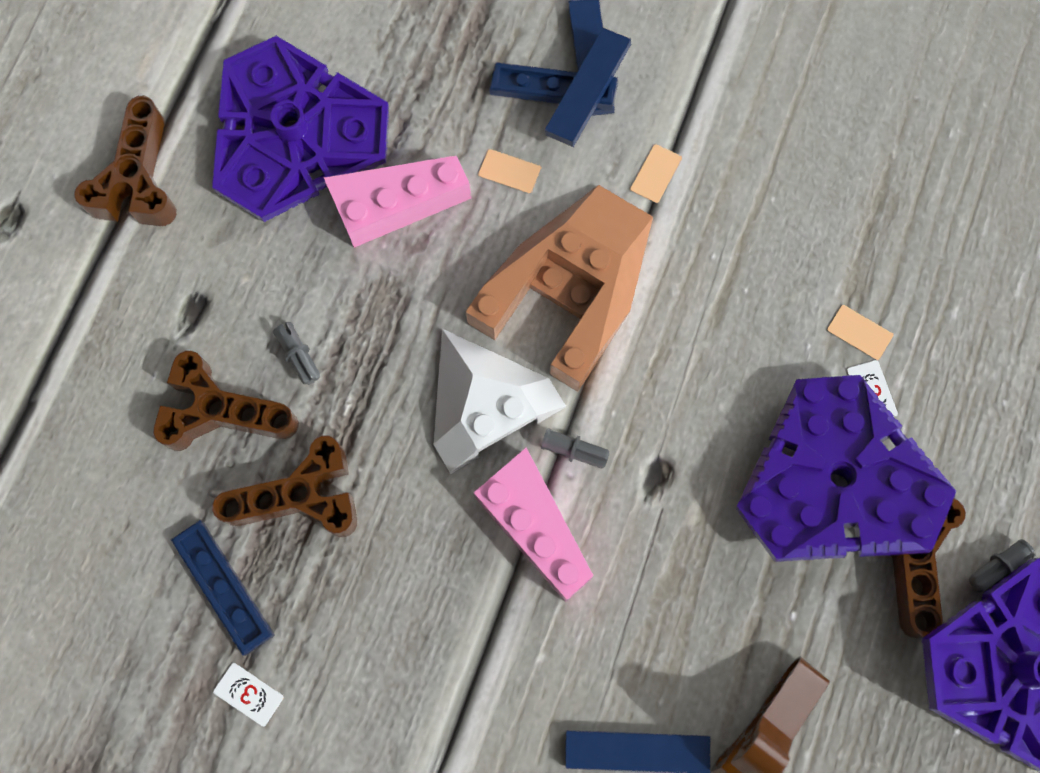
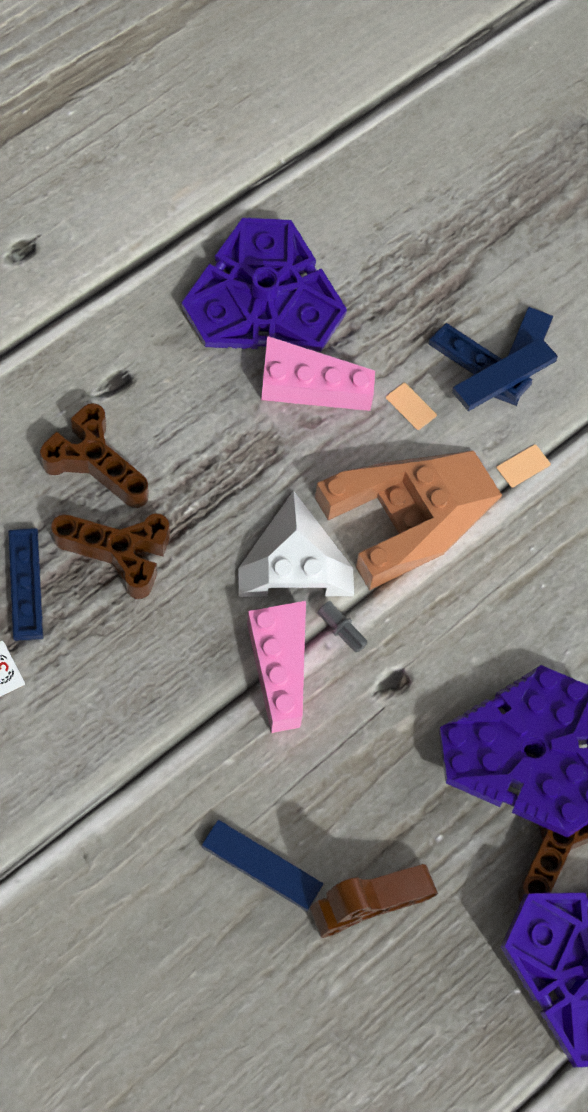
camera: 20 degrees right, 10 degrees down
reddish brown beam [74,96,177,226] -> none
dark grey axle [273,322,320,385] -> none

